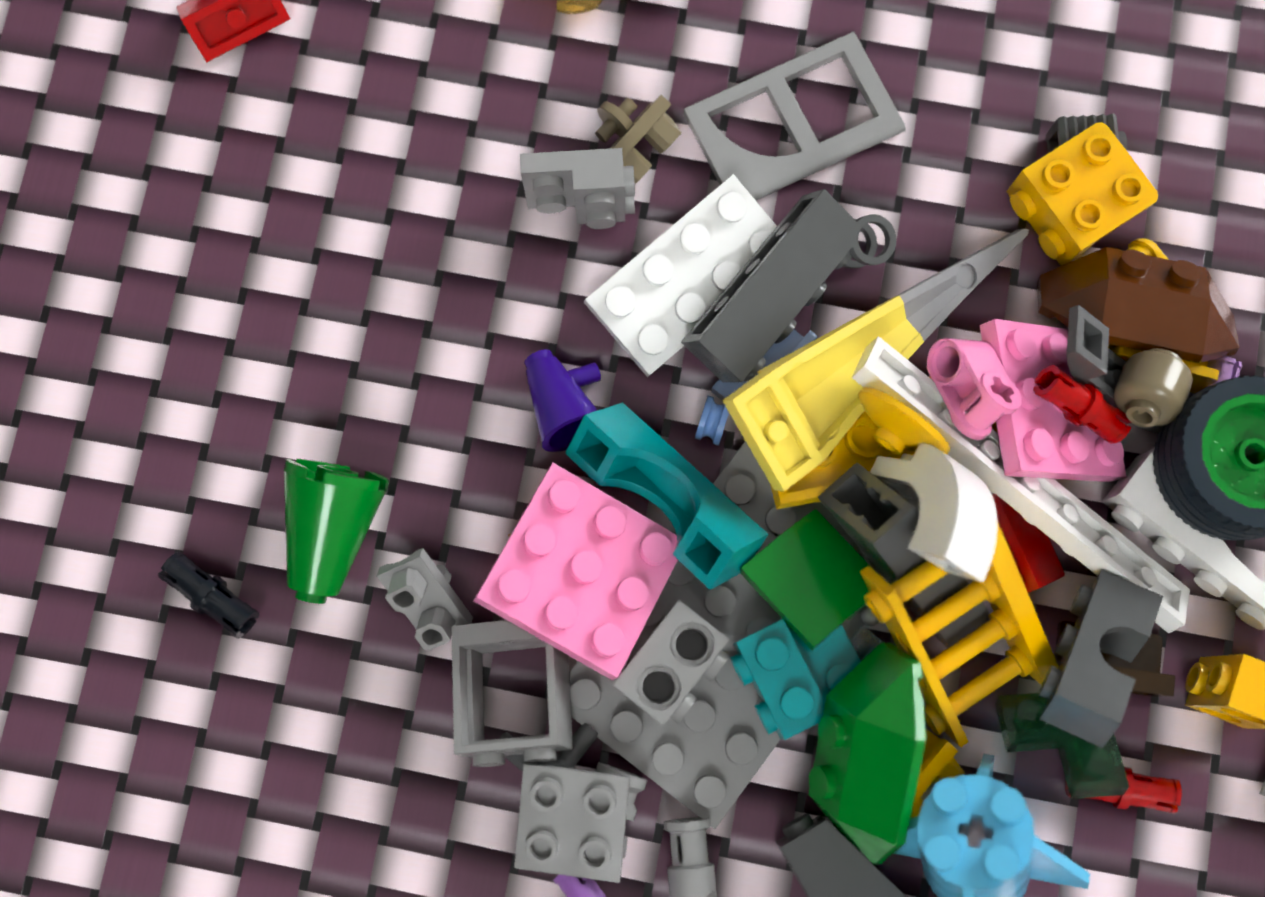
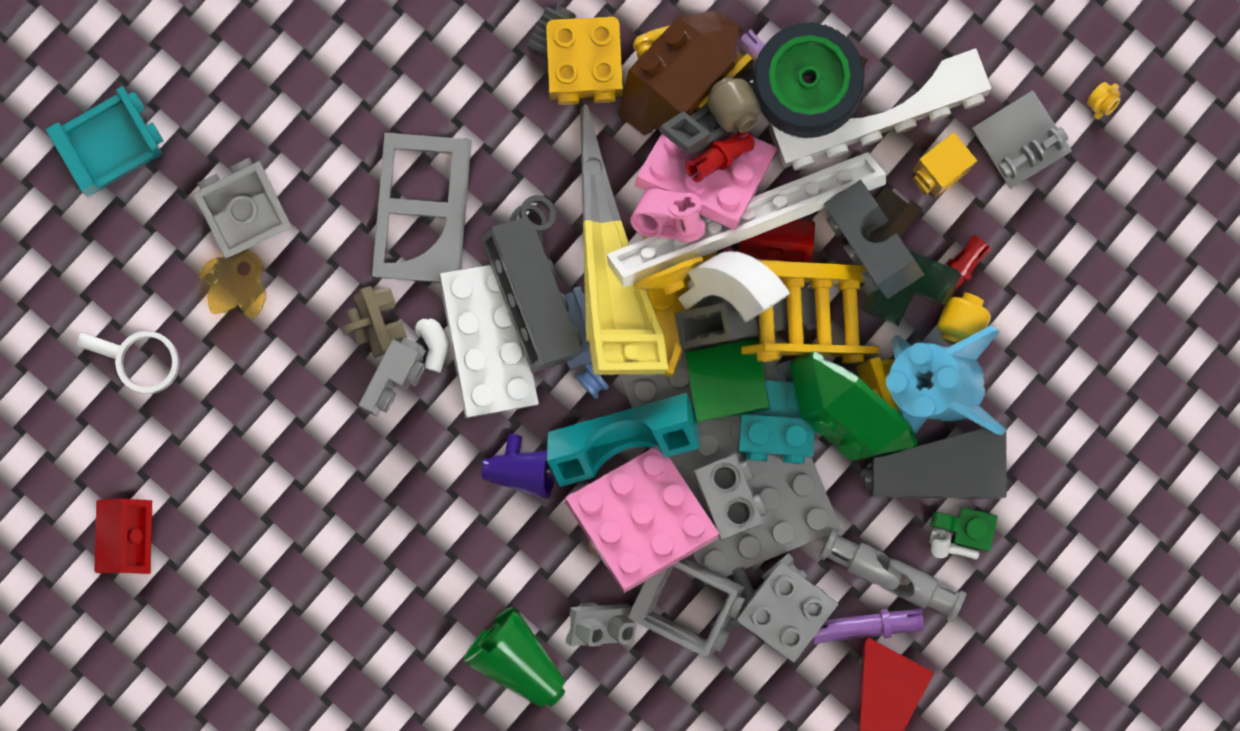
camera: 60 degrees left, 5 degrees up
none -> white arm [415,319,450,373]
none -> yellow head [937,293,991,345]

